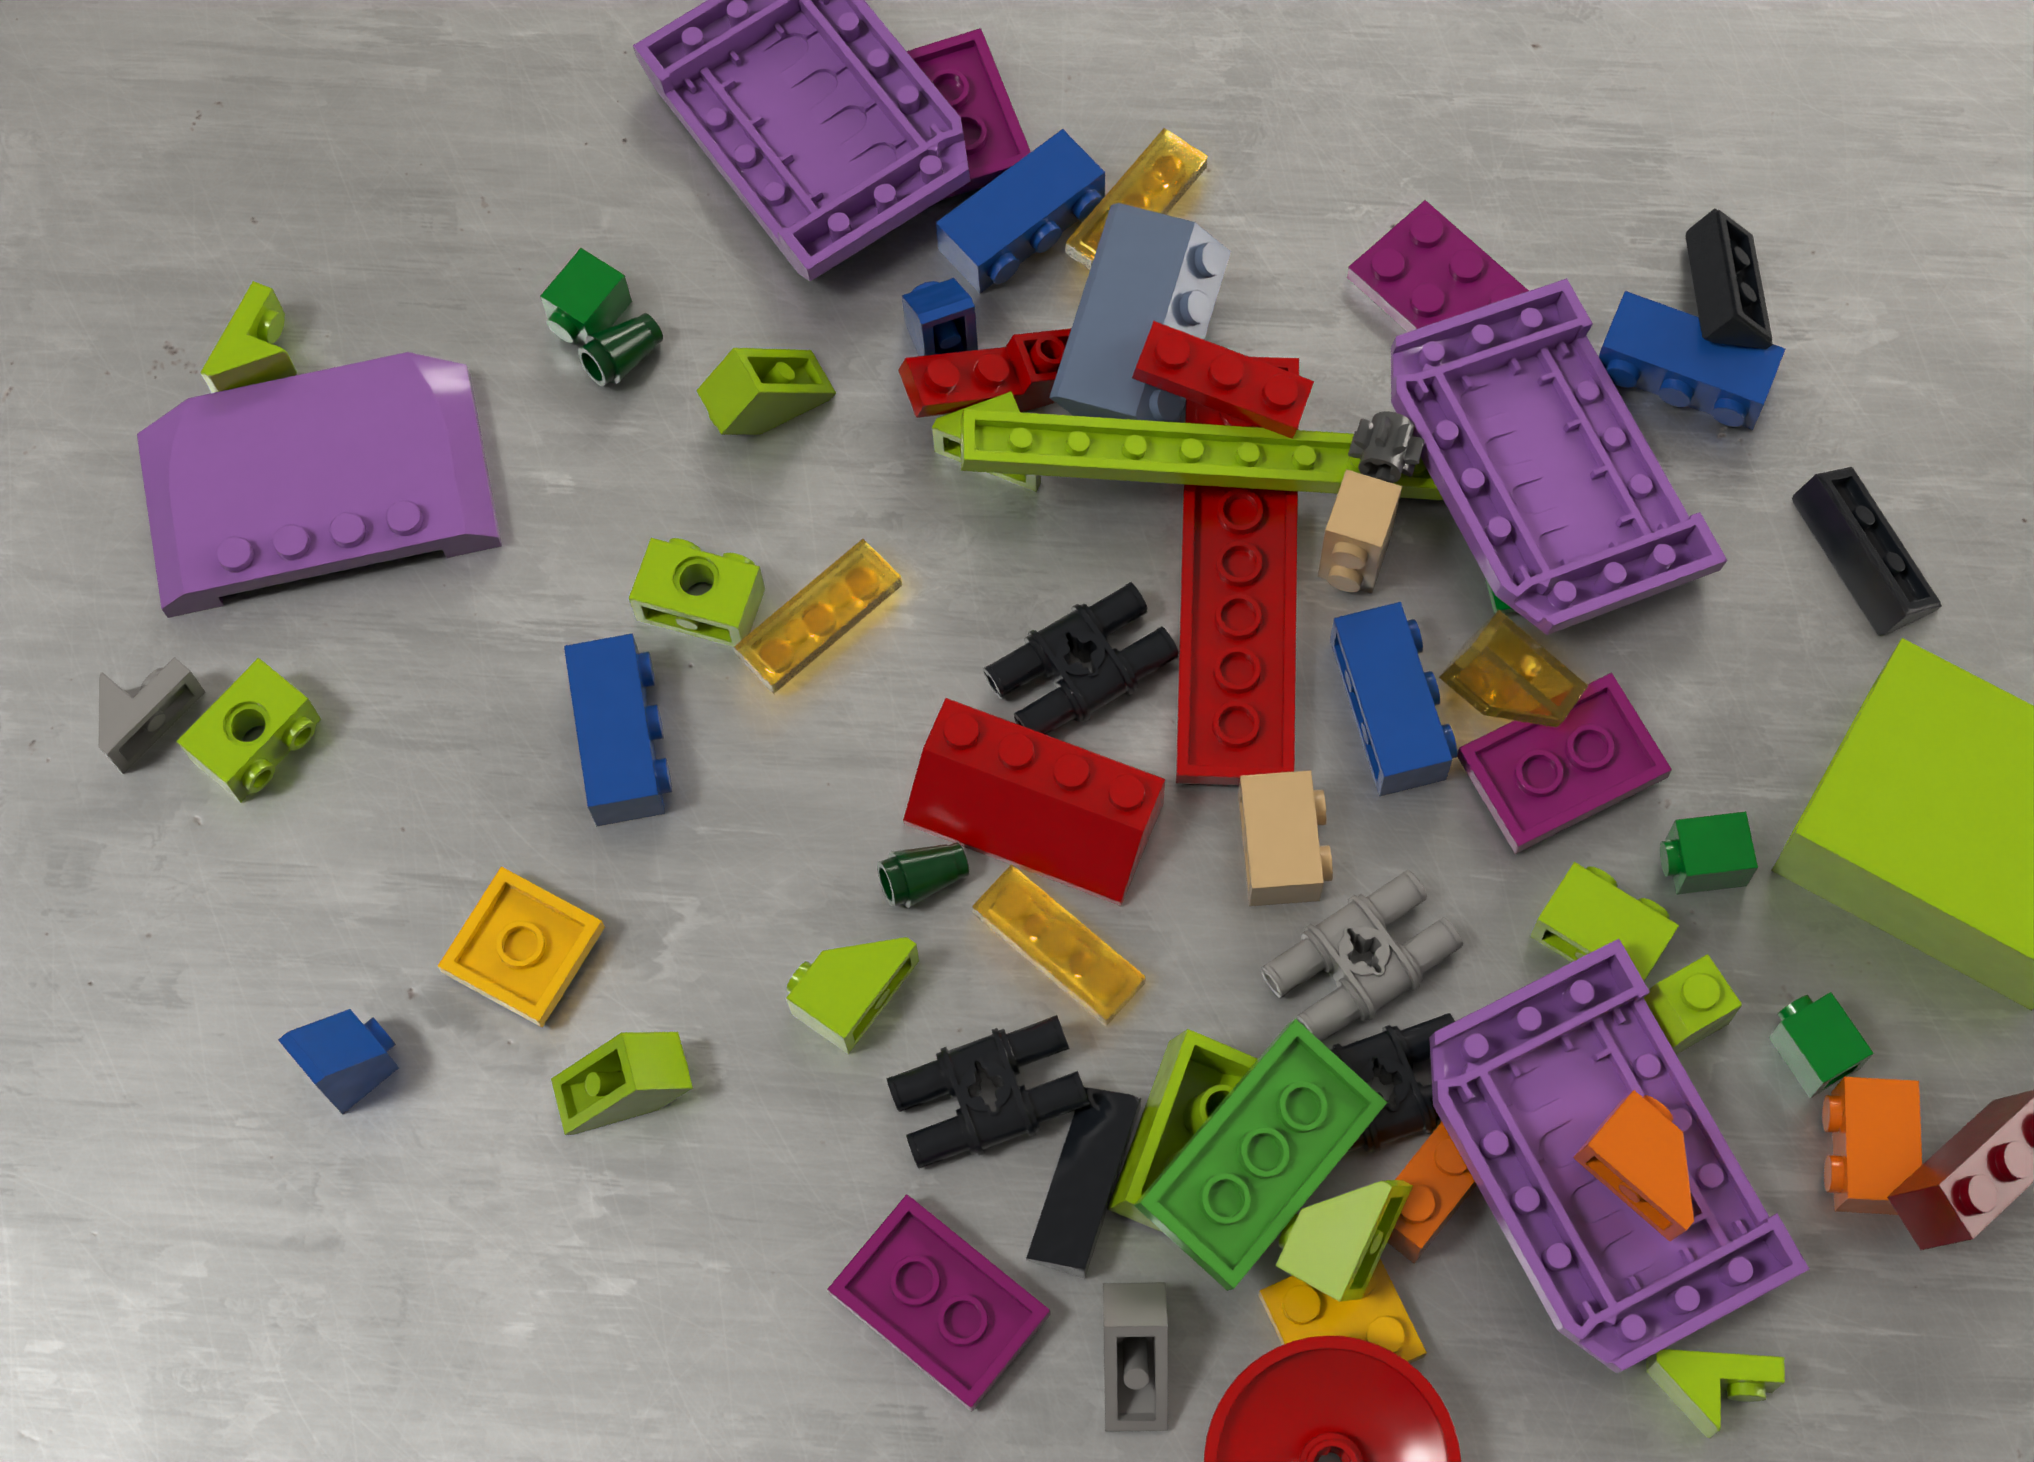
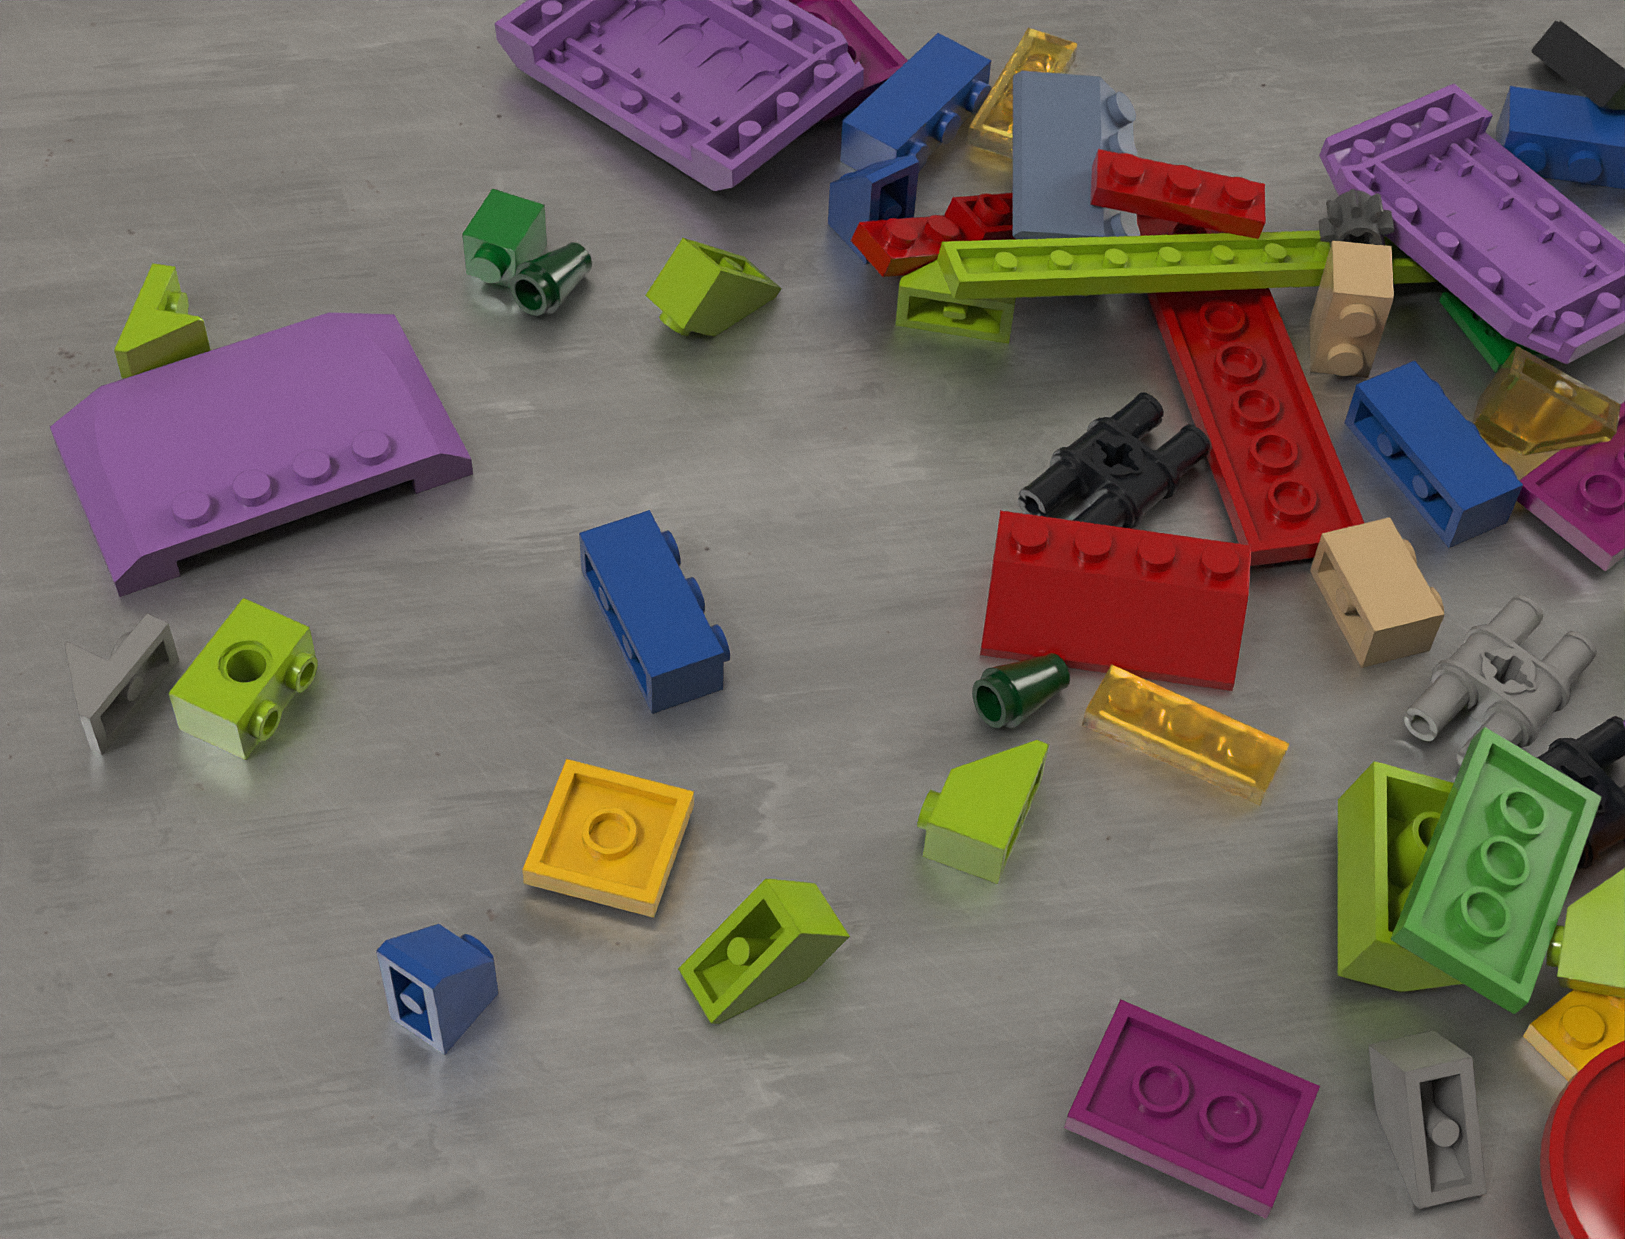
camera: 20 degrees left, 15 degrees down
lime brick [629,538,765,650] -> none
clear yellow plate [734,539,902,694] -> none
black pin [886,1015,1090,1169] -> none
black slope [1026,1087,1141,1279] -> none
magenta plate [1346,200,1529,332] -> none

